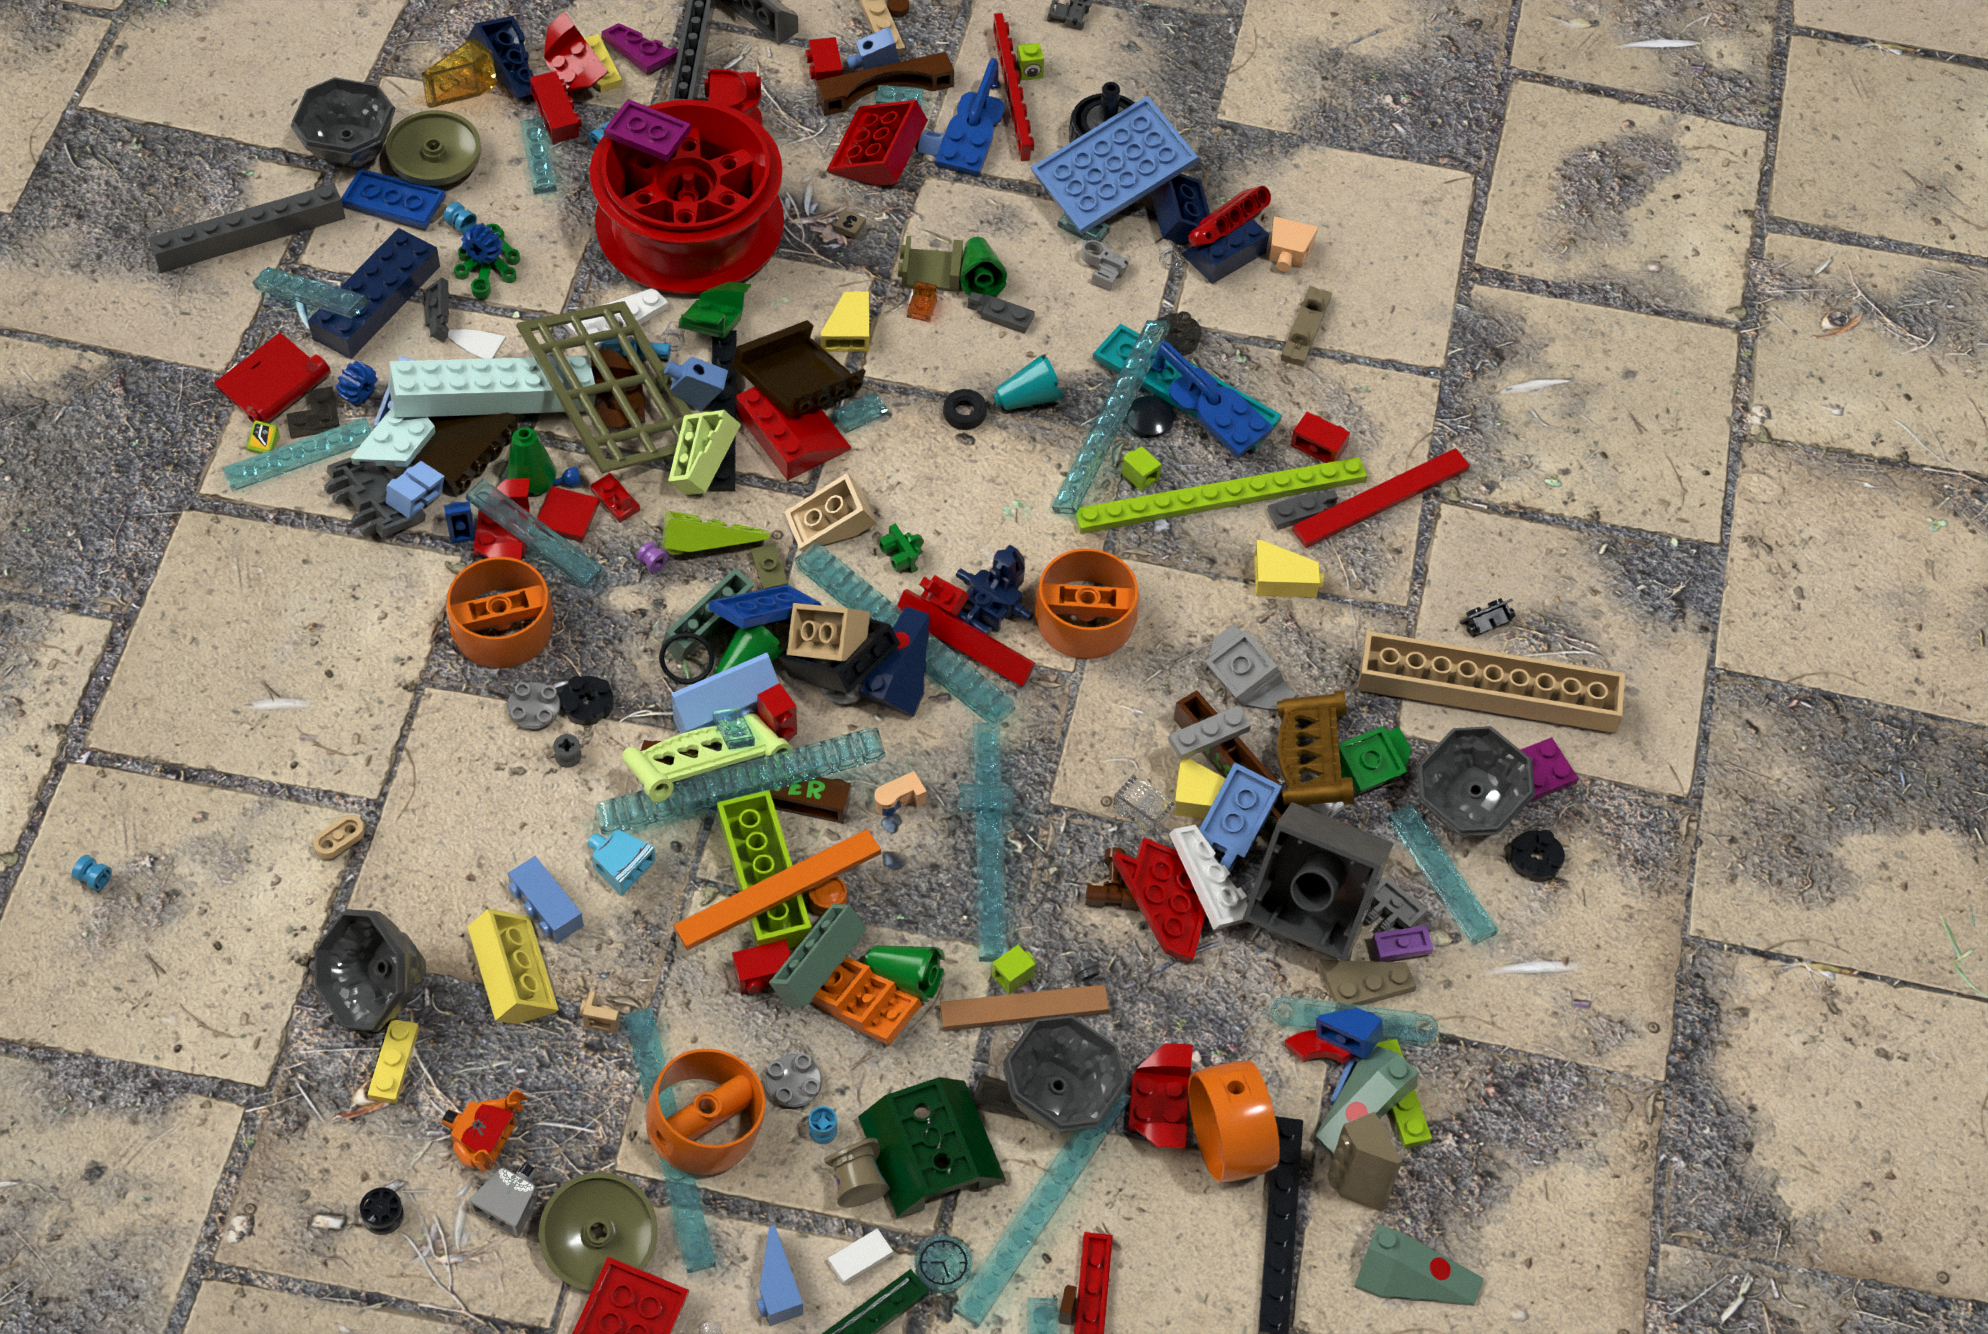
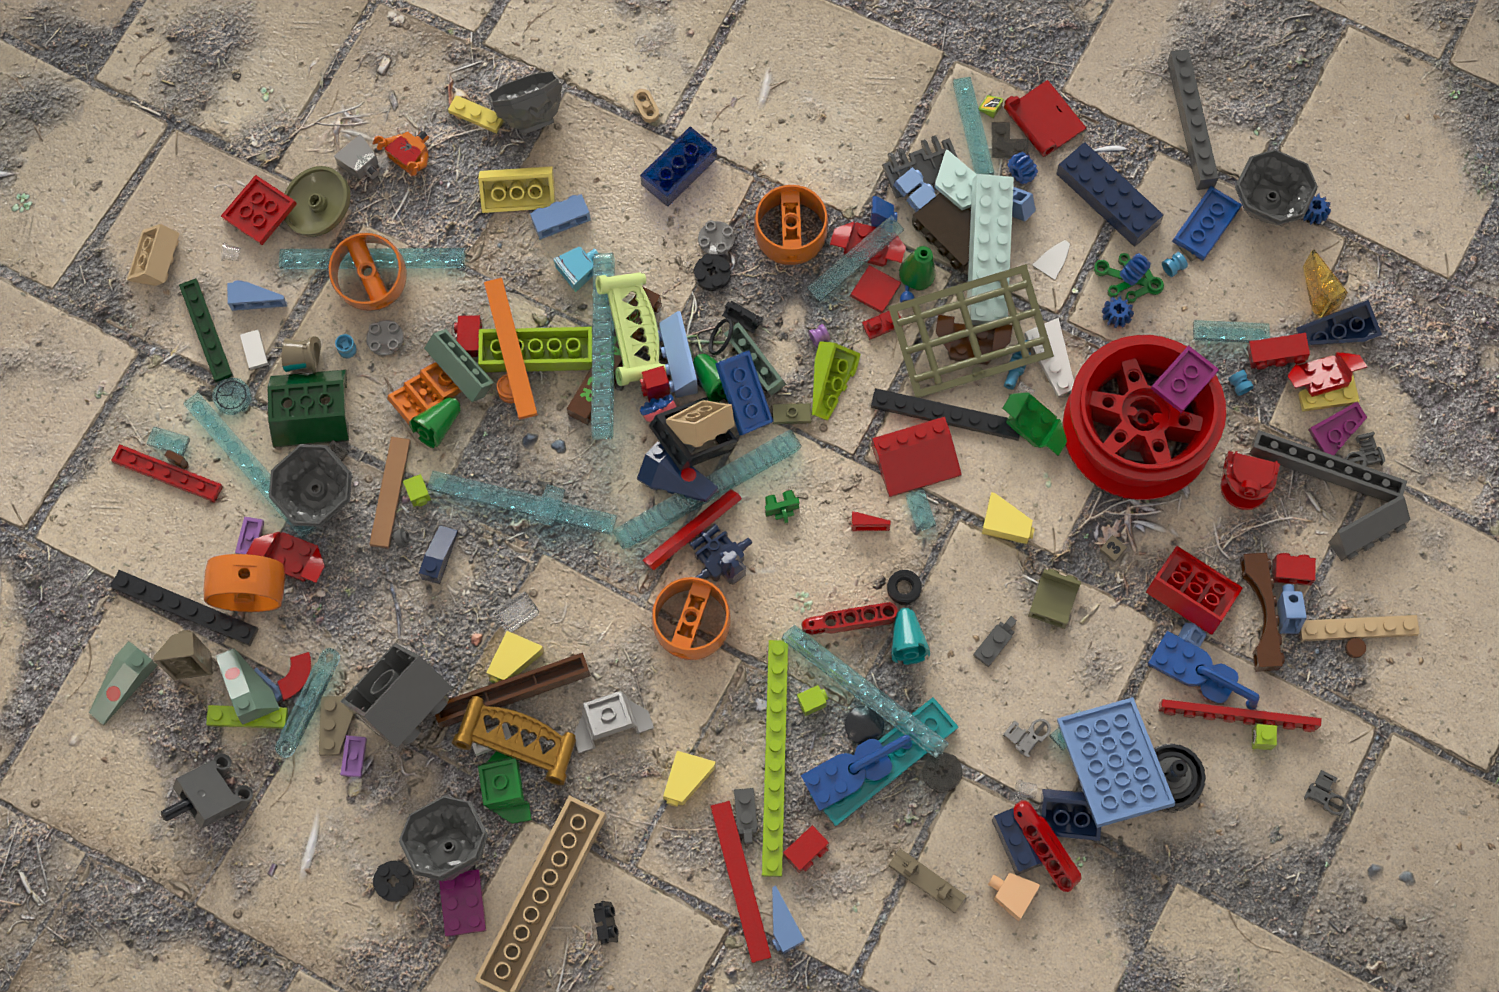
camera: 110 degrees right, 15 degrees up
clear light blue plate [252,267,368,318] -> none
black wheel [360,1187,404,1235] -> none
olive dish [386,110,481,186] -> none
dark grey hinge [425,278,449,342] -> none
dark grey wheel [553,734,582,768] -> none
tan bracket [580,991,620,1034] -> none
medium blue torso [664,357,728,411] -> none
yellowish green wedge [668,410,741,495] -> none
clear light blue plate [713,708,755,750] -> none
dark brown panel [732,320,866,417] -> none
tan slope [784,473,877,551] -> none
light nougat leg [874,771,926,816] -> none
clear light blue plate [876,85,924,109] -> none
clear orange bracket [907,281,938,322] -> none
red hinge [919,575,970,617] -> none
green cone [960,237,1007,297] -> none
reddish brown bar [1085,847,1140,910] -> none
red wing [1112,837,1206,963] -> none
light grey plate [1168,706,1251,760] -> none
white wing [1169,825,1248,930] -> none
medium blue tile [1199,762,1283,873] -> none
blue slope [1316,1008,1382,1059] -> none
light grey hinge [1366,876,1427,932] -> none
clear light blue plate [1388,804,1498,946] -> none
none -> dark grey piece [161,753,253,829]
none -> medium lavender plate [235,516,264,554]
none -> dark blue slope [419,526,458,584]
none -> clear blue brick [640,126,717,207]
none -> blue hair [640,395,677,422]
none -> black hinge [722,301,763,334]
none -> medium blue slope [772,886,805,954]
none -> red piece [801,602,897,635]
none -> red slope [851,511,891,531]
none -> blue gear [1101,296,1134,328]
none -> dark grey piece [1345,432,1385,467]

